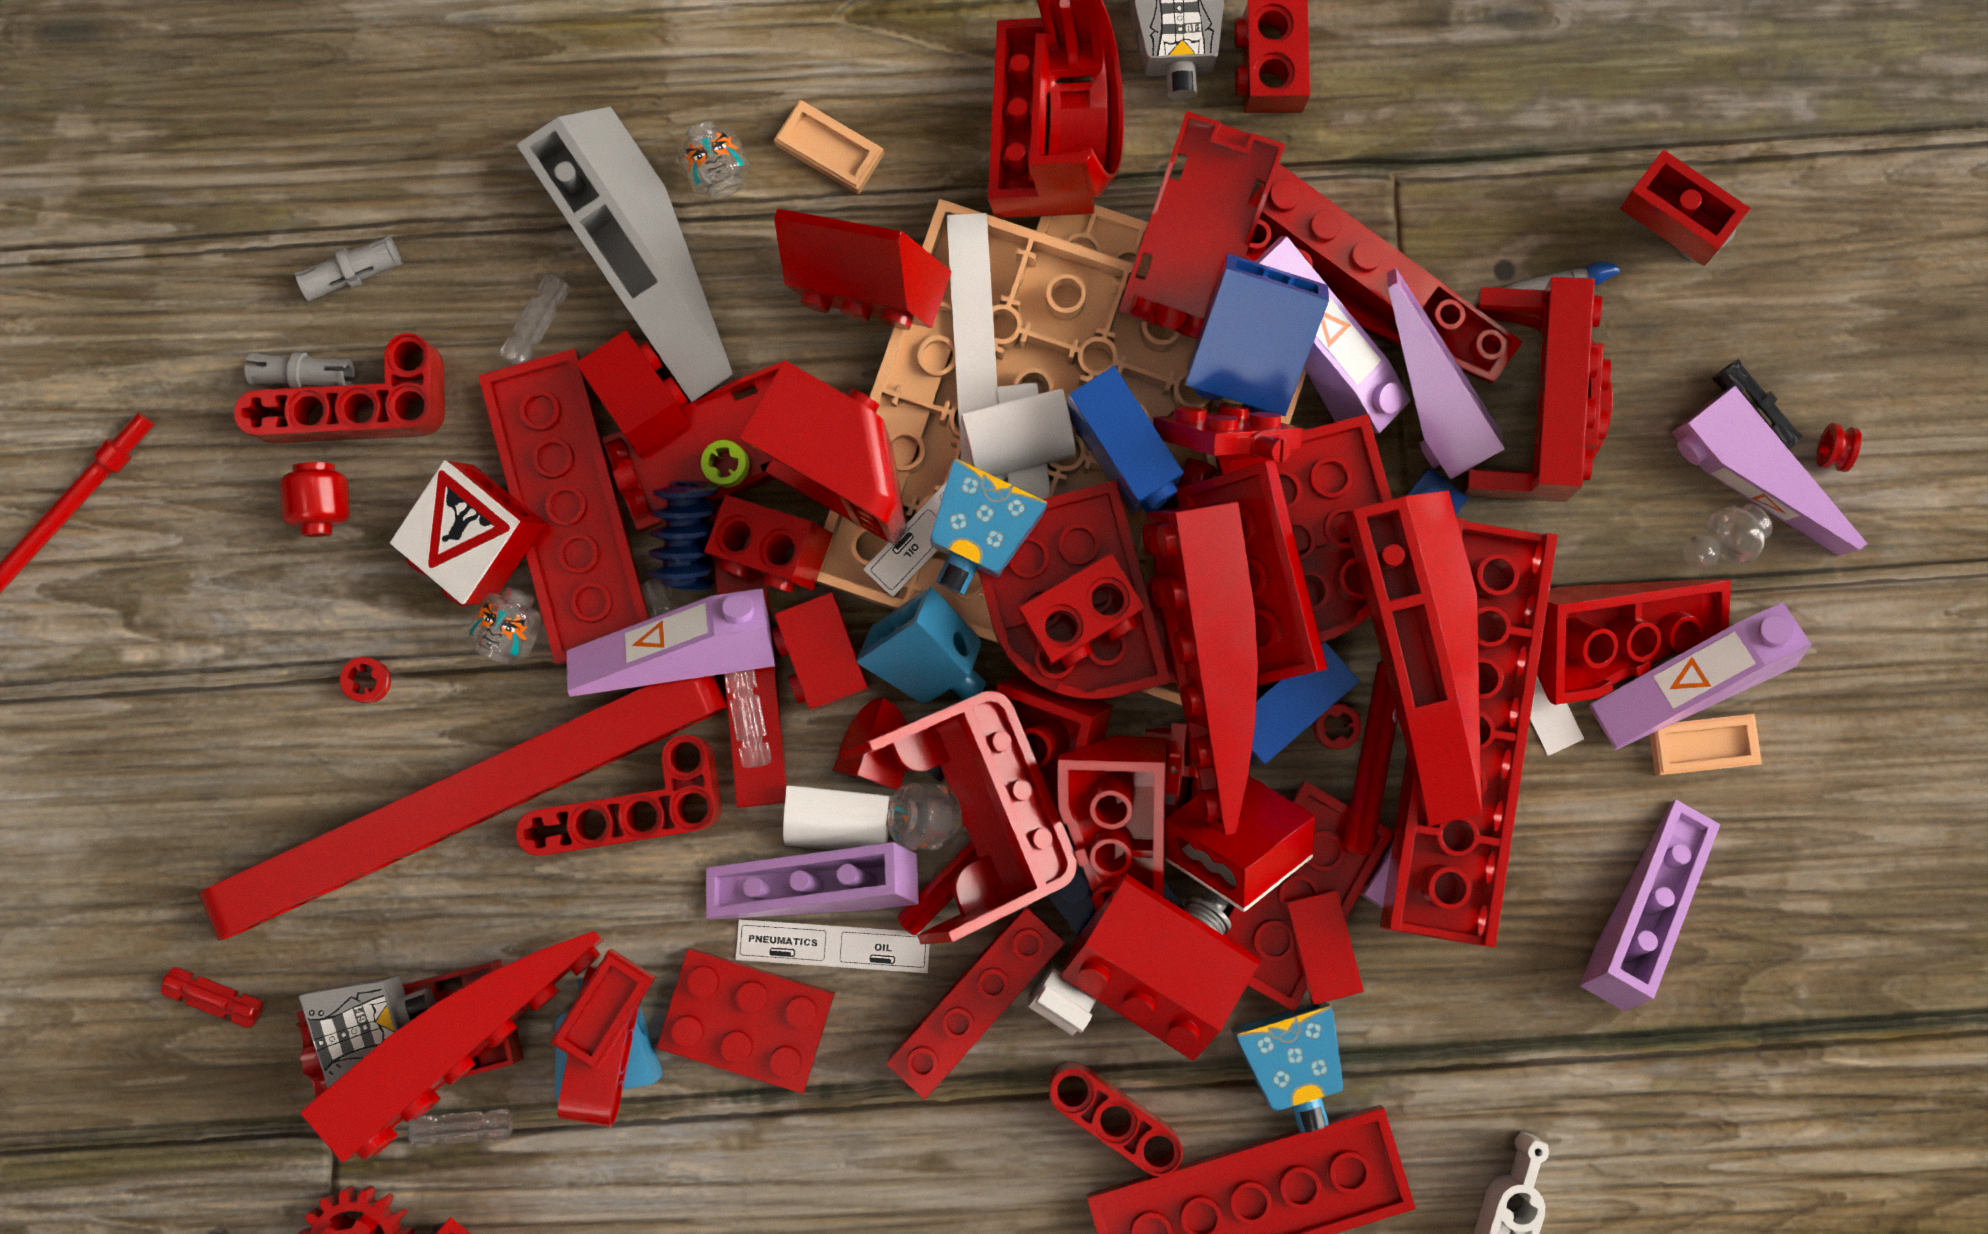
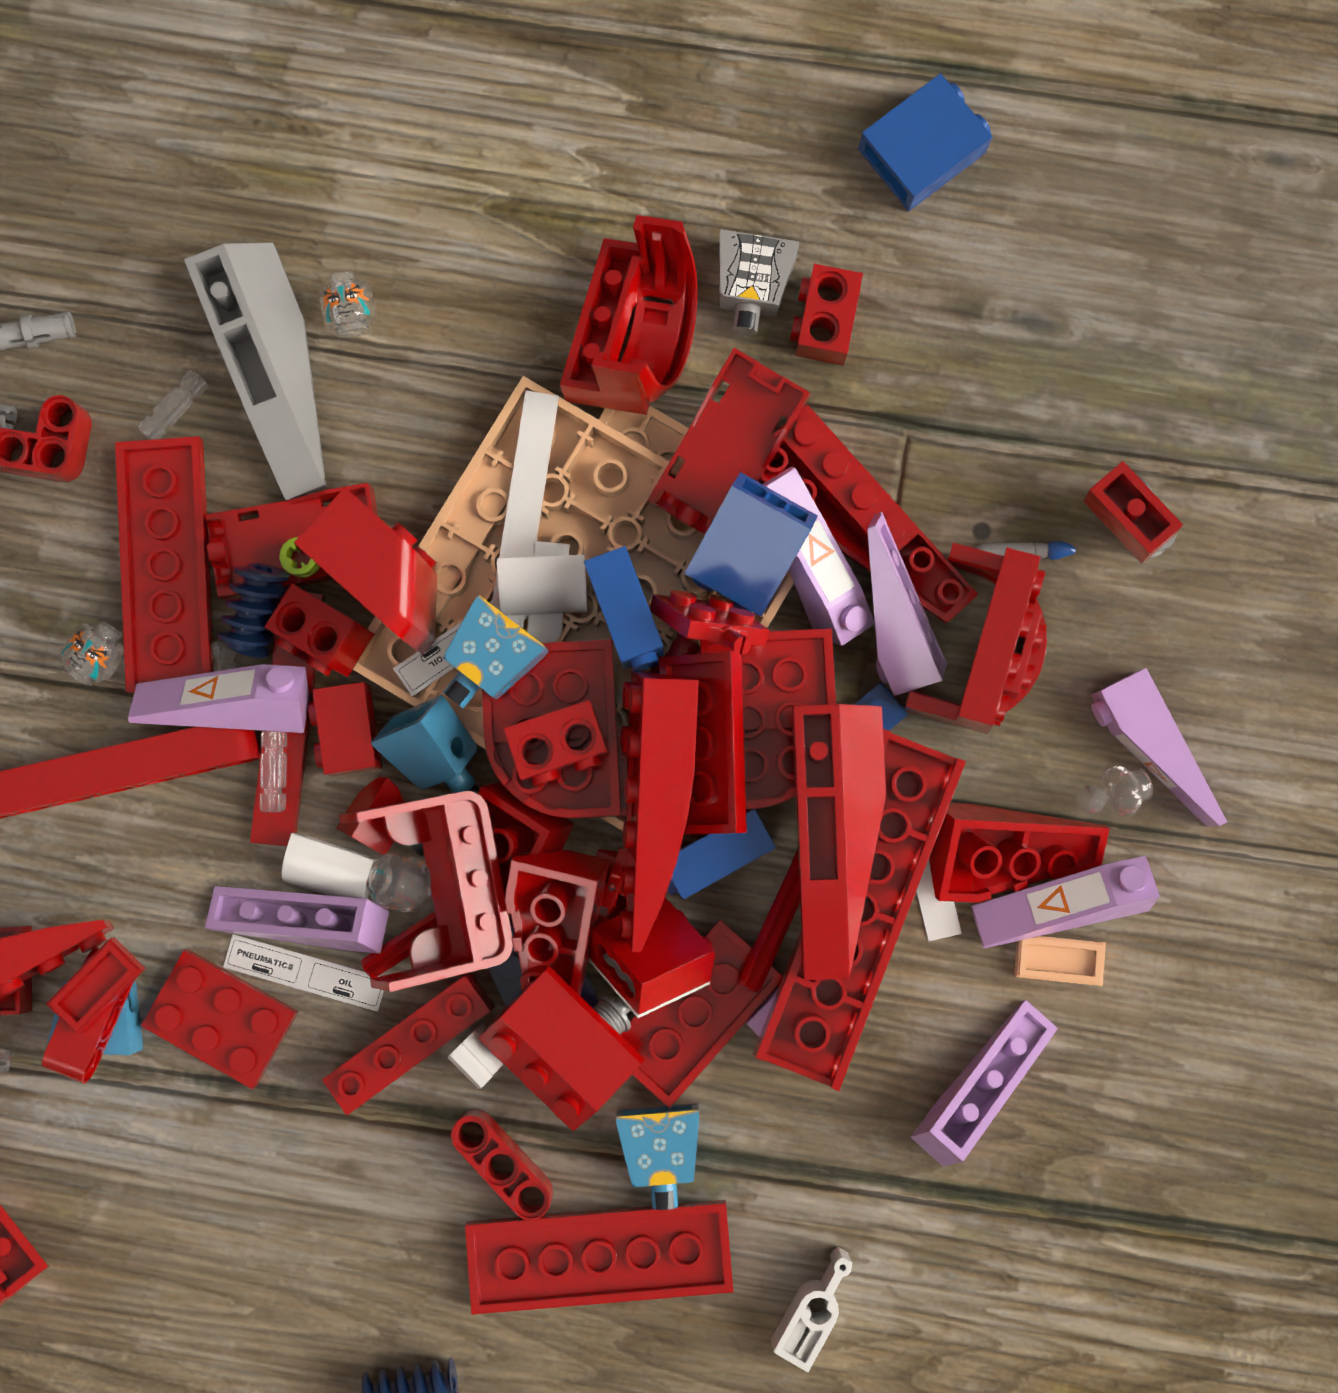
camera: 10 degrees right, 0 degrees up
piece [390,460,546,607] -> none
red beam [516,734,722,856] -> none
red brick [575,330,690,457] -> none
light nougat tile [774,99,884,195] -> none
red slope [774,208,952,330] -> none
red tile [1285,889,1364,1005] -> none
red bush [1312,704,1361,750] -> none
black pin [1712,359,1803,449] -> none
red bush [1816,423,1862,472] -> none

